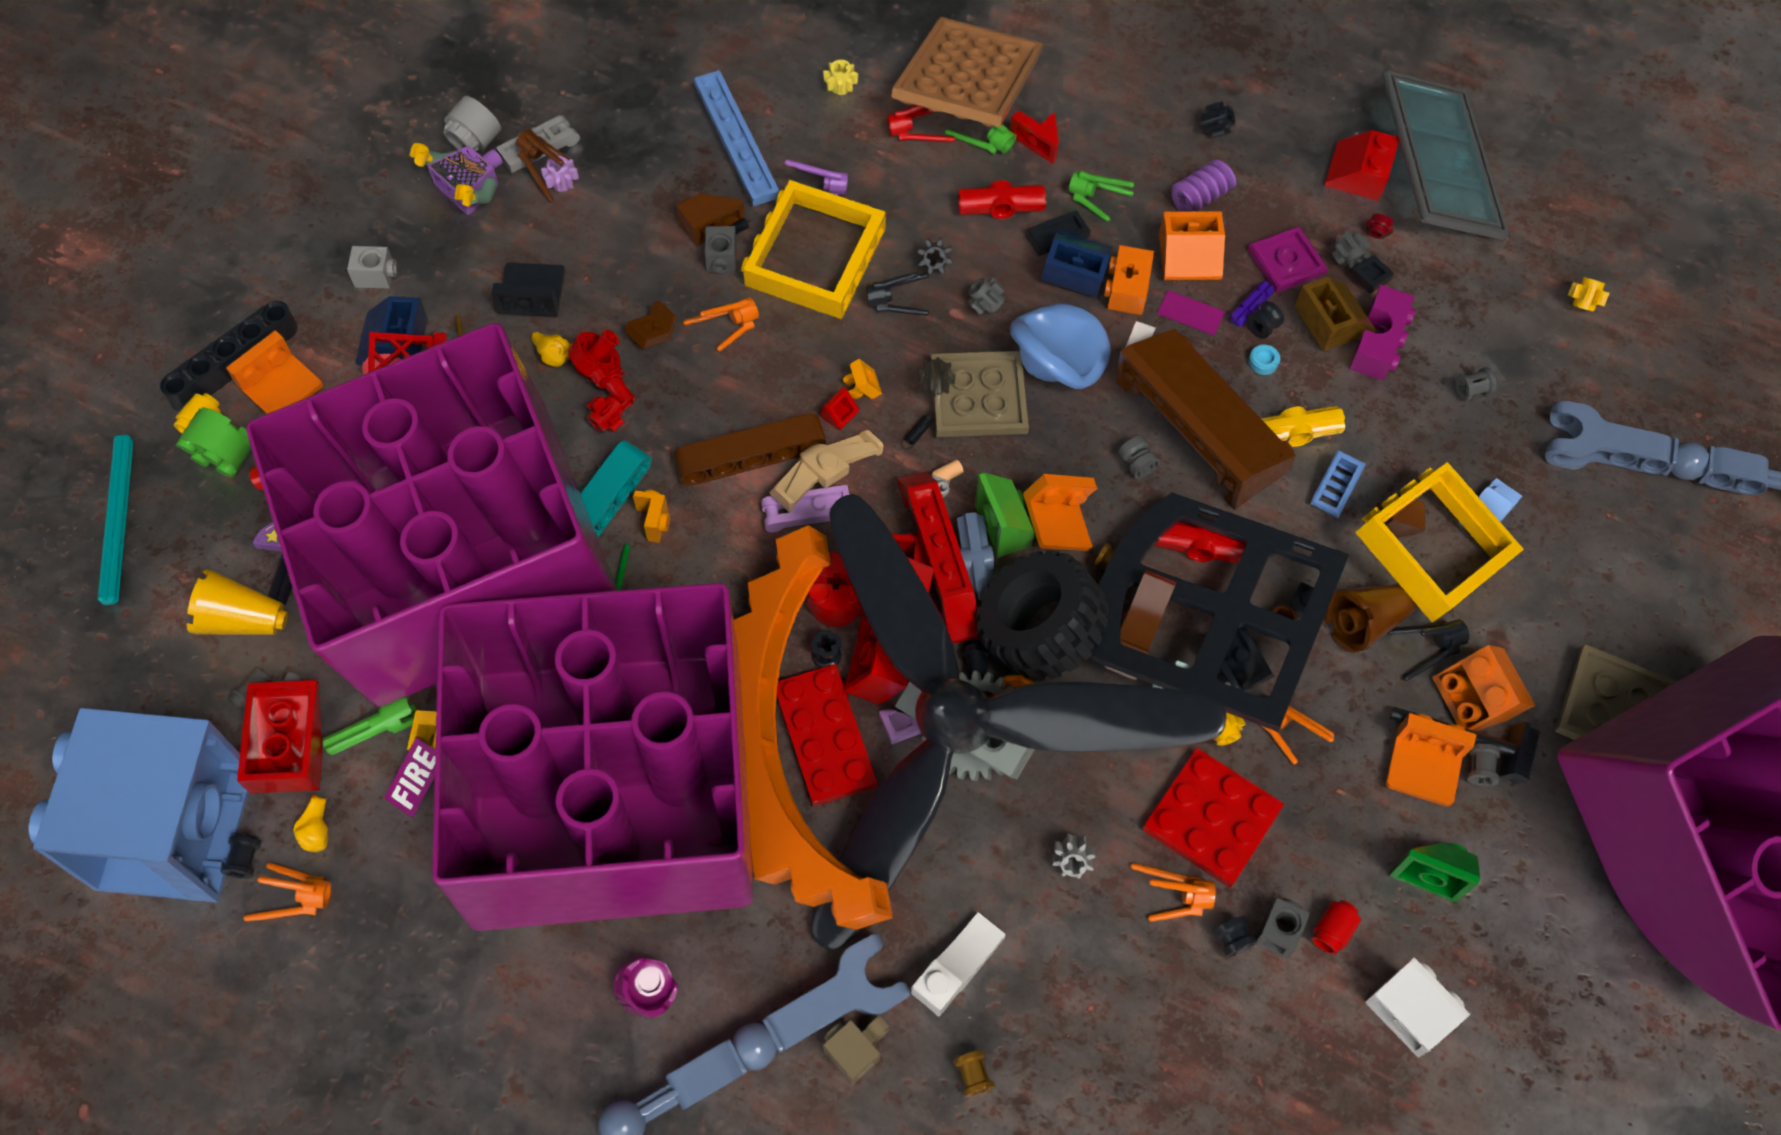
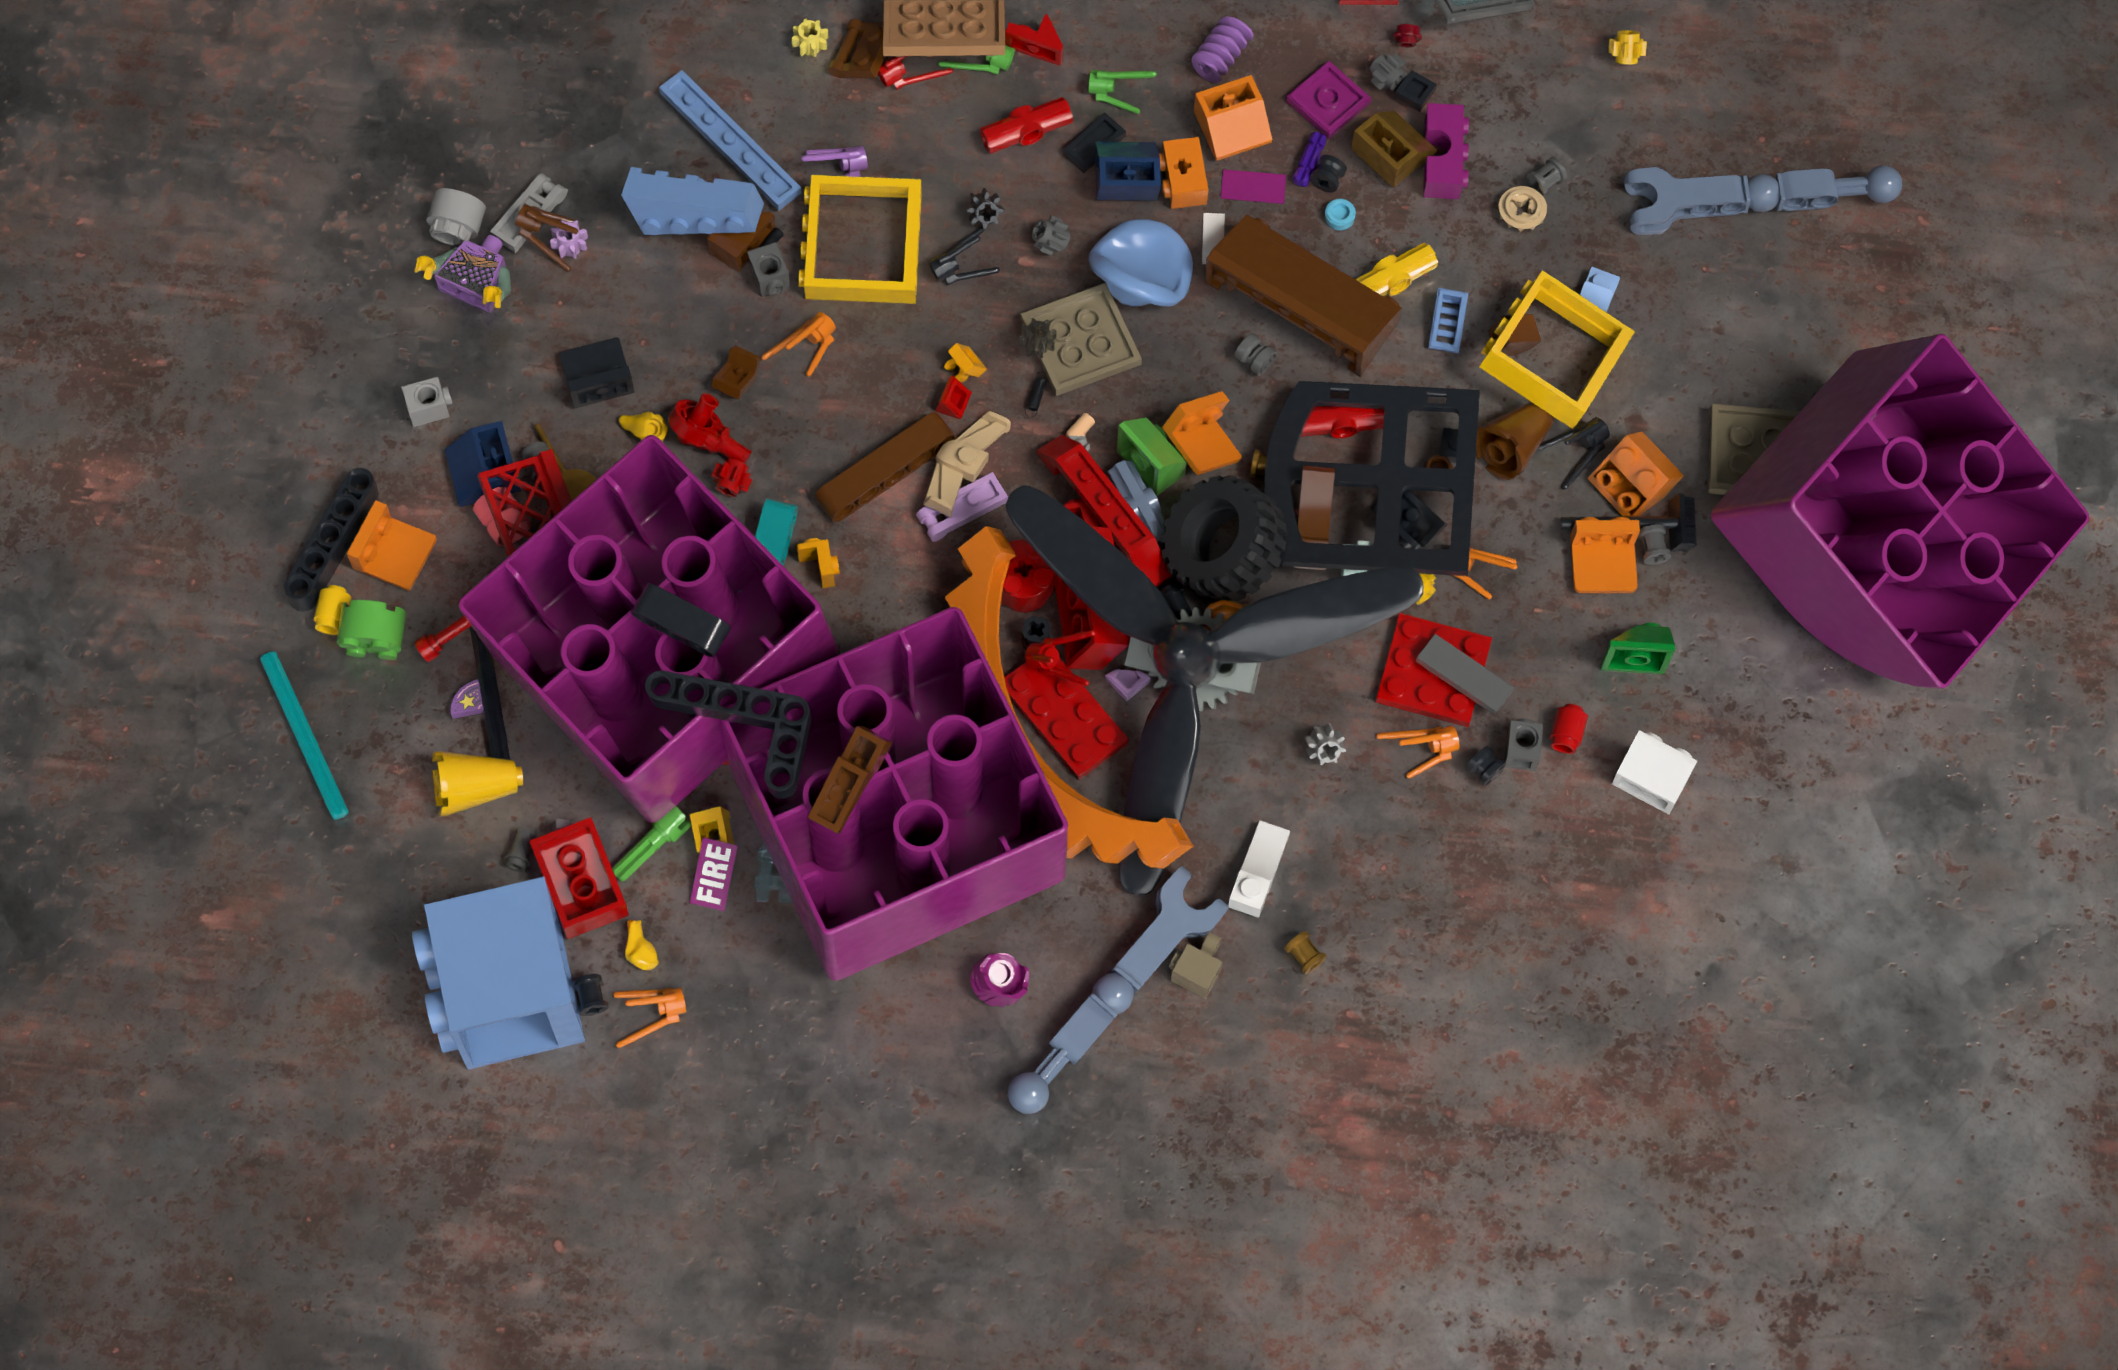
camera: 20 degrees left, 5 degrees up
none -> medium blue wedge [621,167,764,235]
none -> black beam [630,583,731,658]
none -> black beam [645,671,812,798]
none -> reddish brown slope [808,726,893,834]
none -> reddish brown plate [828,19,885,78]
none -> red plant [1025,630,1096,686]
none -> dark grey tile [1416,634,1515,715]
none -> tan gear [1498,186,1547,232]

